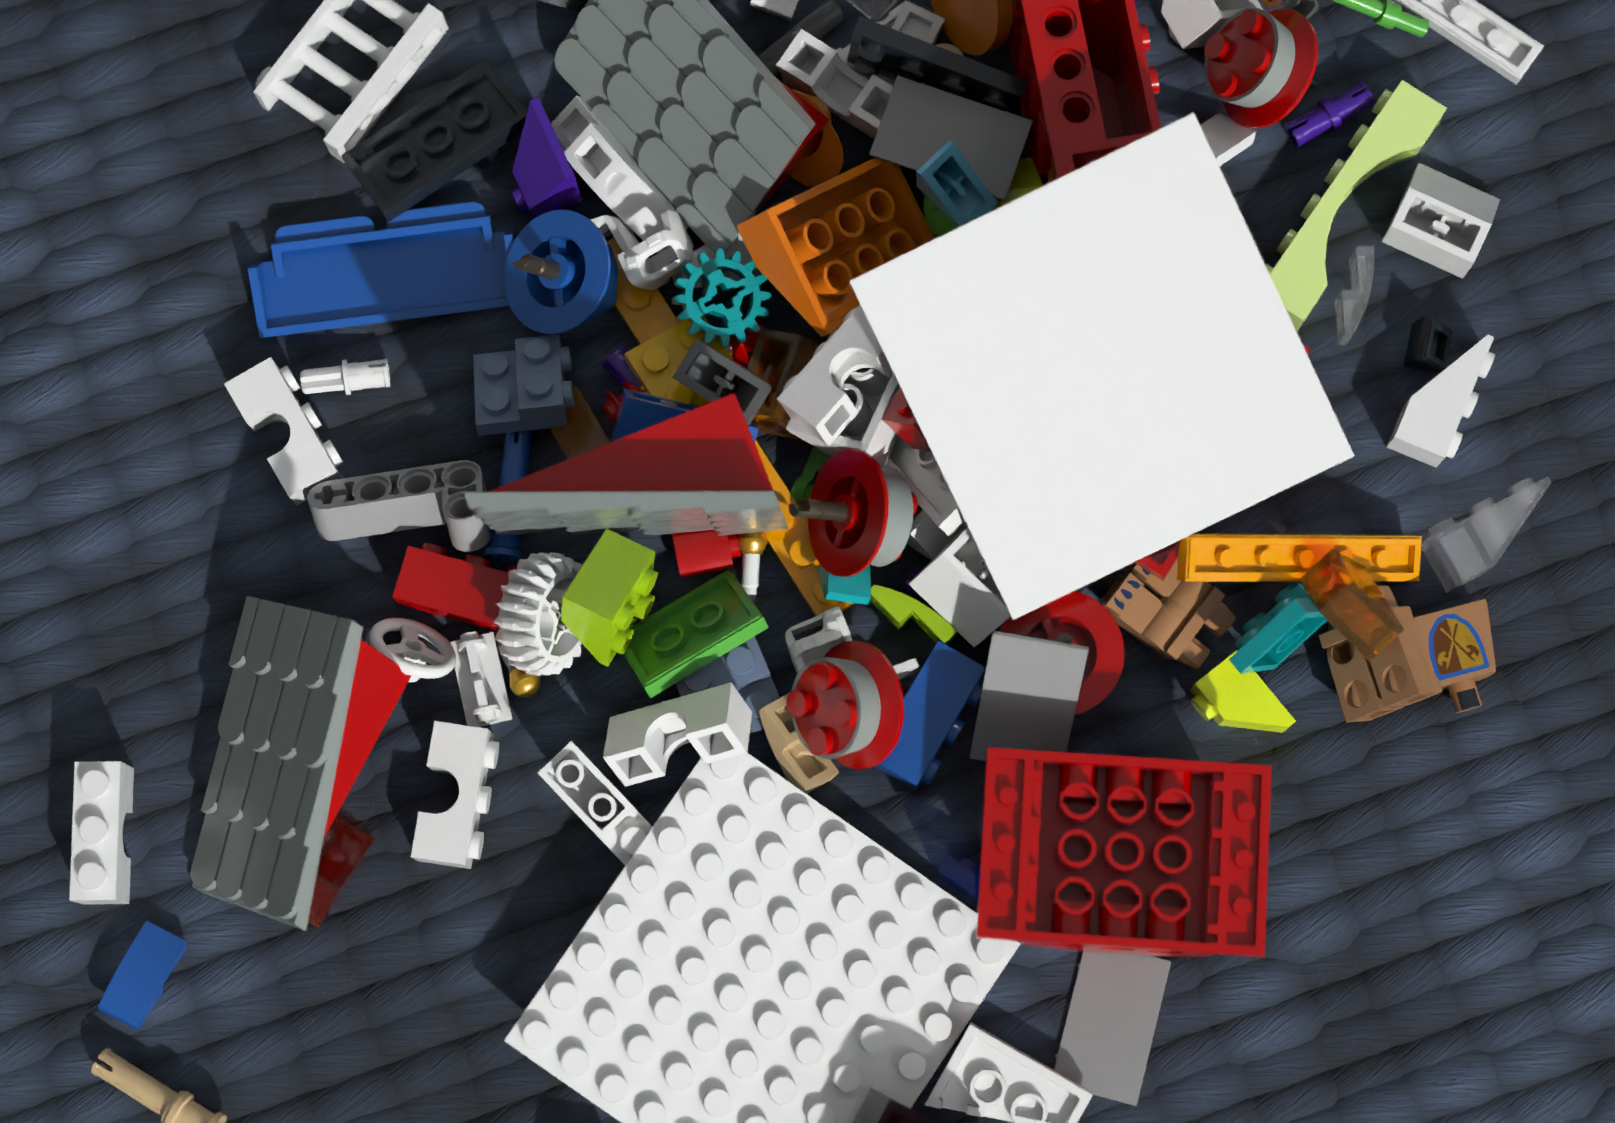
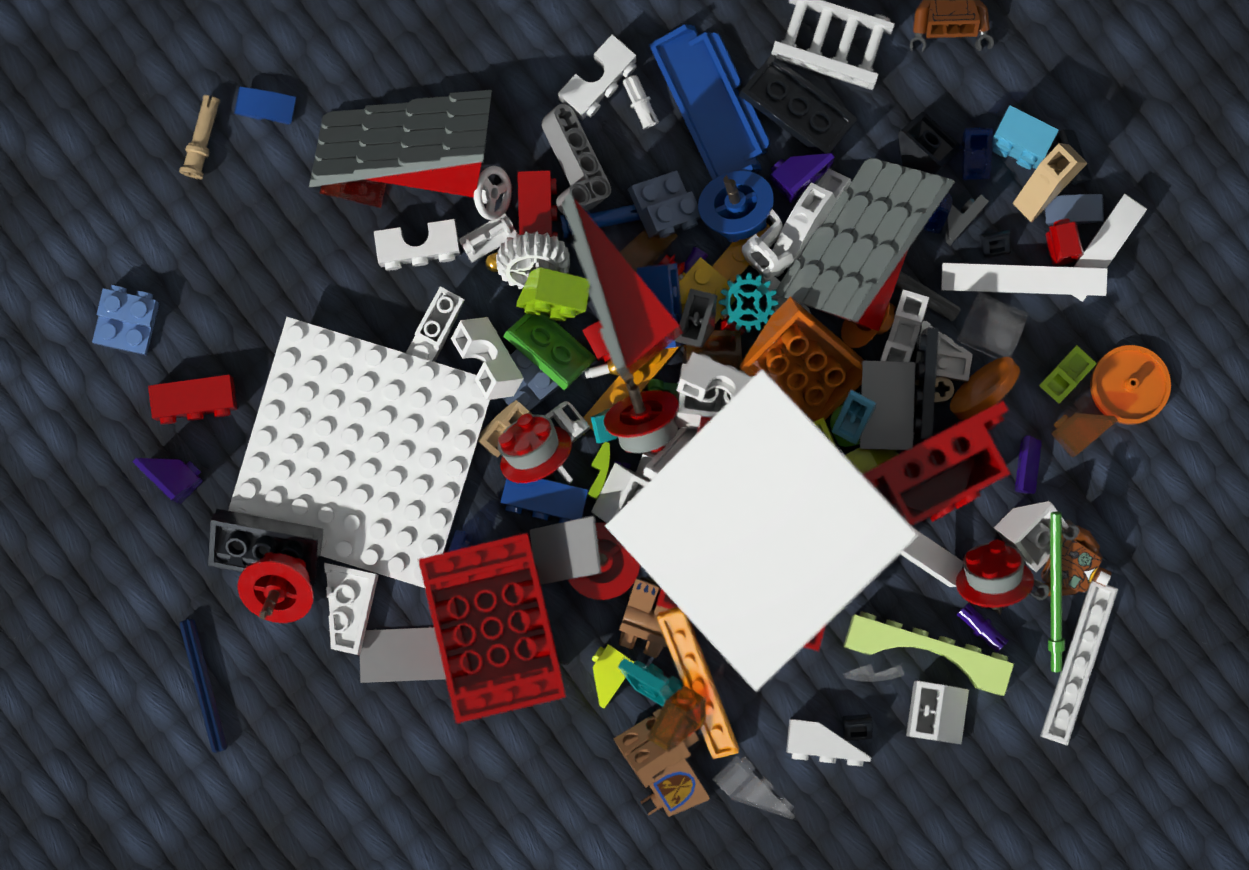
camera: 70 degrees right, 5 degrees up
white arch [69,761,134,905] -> none

